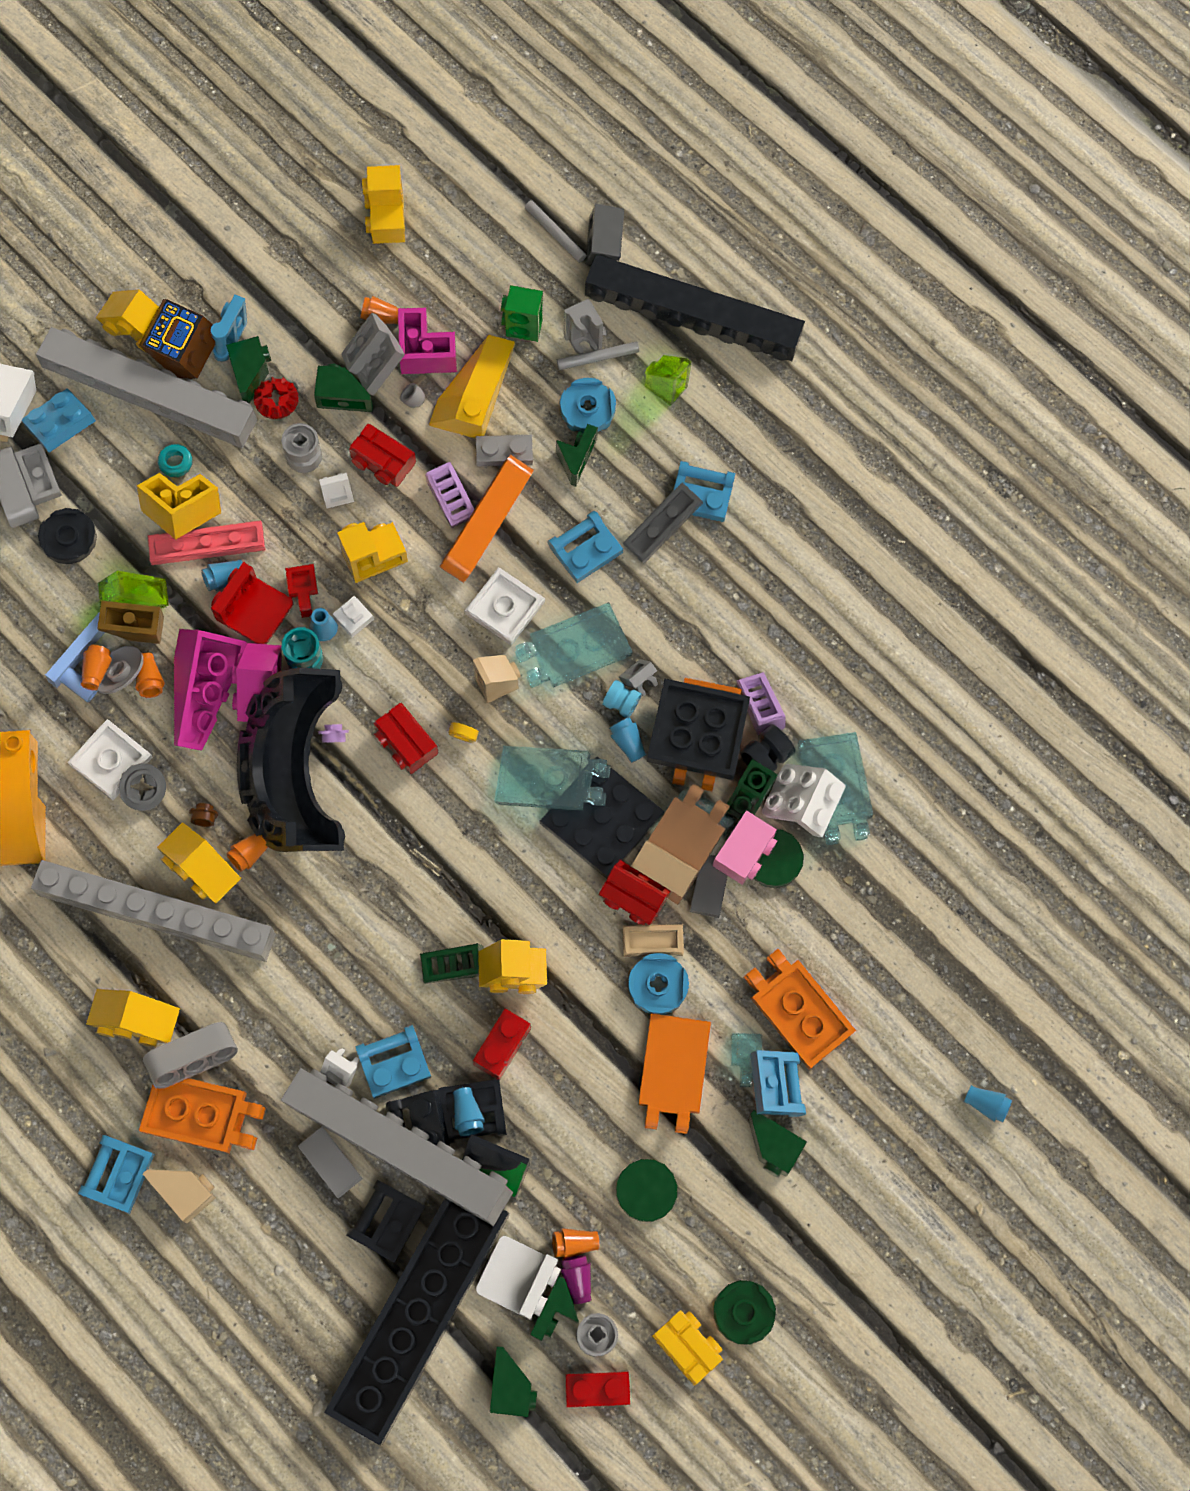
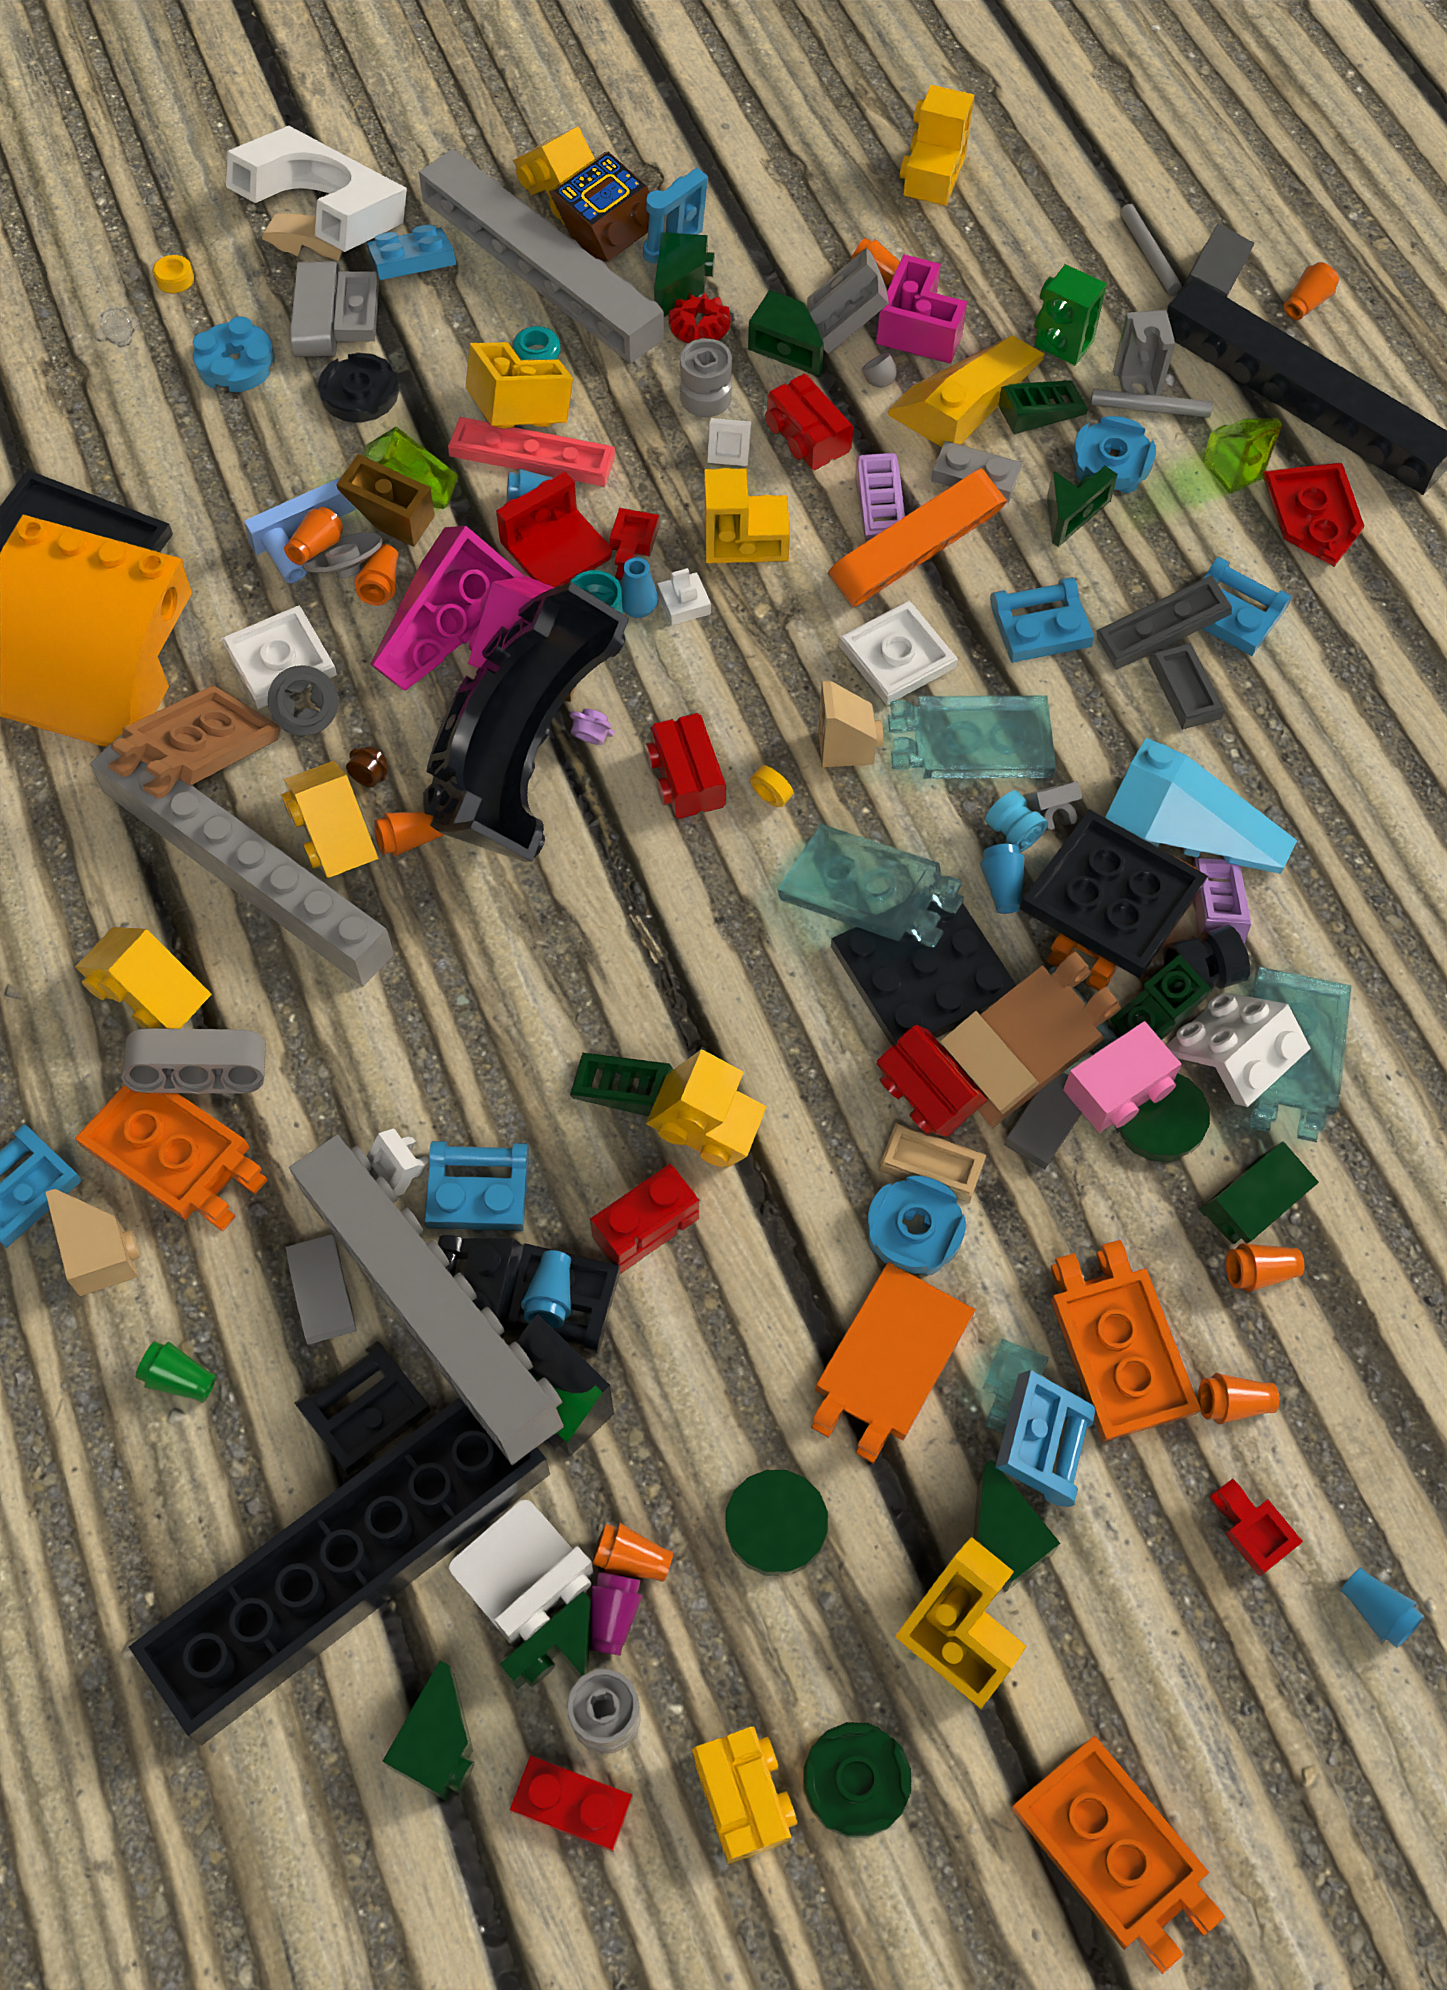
camera: 25 degrees right, 10 degrees down
none -> medium nougat tile [108,685,280,799]
none -> green cone [135,1341,217,1403]
none -> yellow brick [894,1537,1027,1709]
none -> dark green slope [998,380,1088,434]
none -> orange tile [1011,1735,1225,1974]
none -> medium azure wedge [1105,738,1297,874]
none -> dark grey tile [1149,643,1225,730]
none -> orange cone [1198,1373,1279,1424]
none -> dark green hinge [1199,1141,1319,1244]
none -> red plate [1209,1478,1303,1576]
none -> orange cone [1225,1243,1305,1293]
none -> red tile [1262,463,1365,567]
none -> orange cone [1283,262,1339,320]

